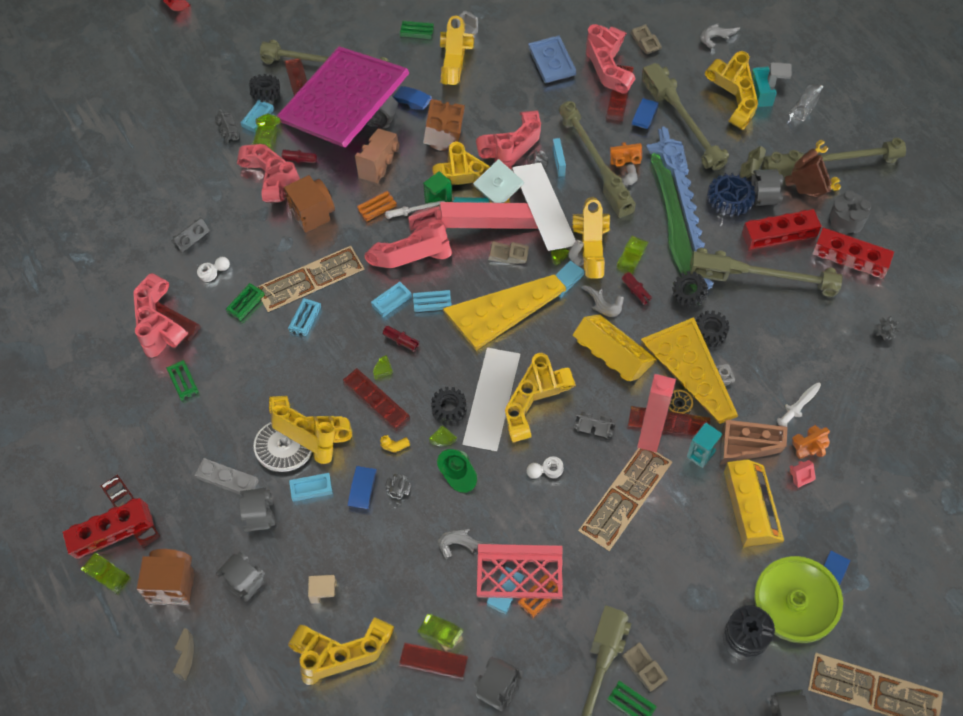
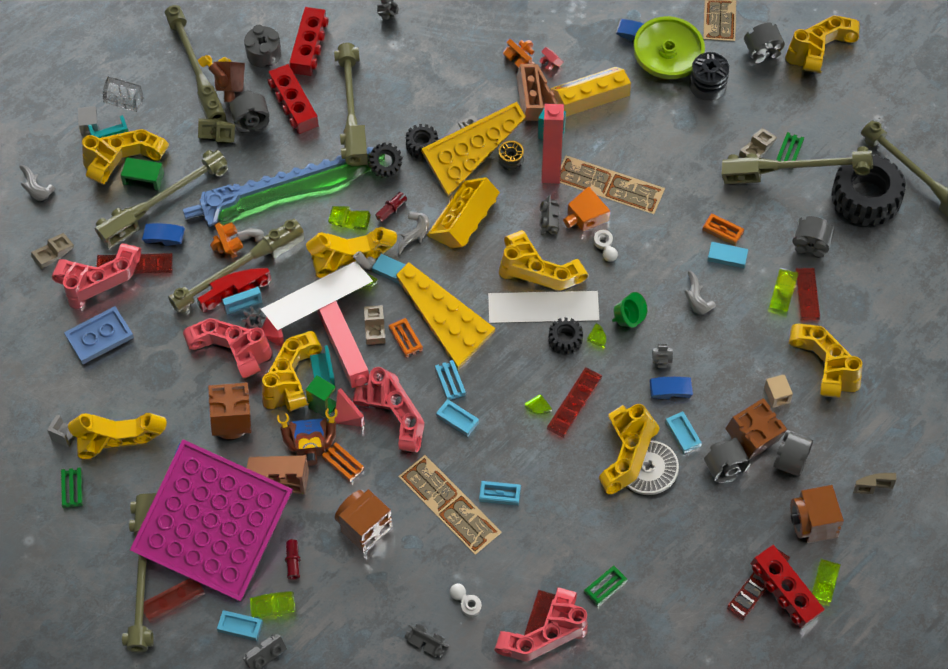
camera: 105 degrees left, 0 degrees up
light grey plate [195,458,259,495] -> none
green tile [226,283,265,321] -> none
coral connector [237,144,300,203] -> none
black tyre [249,74,280,102] -> none
clear neon green tile [256,113,280,126] -> none
yellow arm [380,435,410,453] -> none
dark red axle [382,326,420,352] -> none
white sword [385,201,445,219] -> none
light aqua plate [473,159,524,203] -> none
coral fence [477,544,562,599] -> none
clear red tile [628,406,710,436] -> none
dark blue gear [707,172,756,218] -> none
white sword [777,382,821,427] -> none
none -> green panel [121,157,164,191]
none -> red slope [197,268,271,313]
none -> torso [277,408,338,466]
none -> orange tile [389,318,423,358]
none -> orange torso [563,187,610,231]
none -> dark orange piece [725,398,787,460]

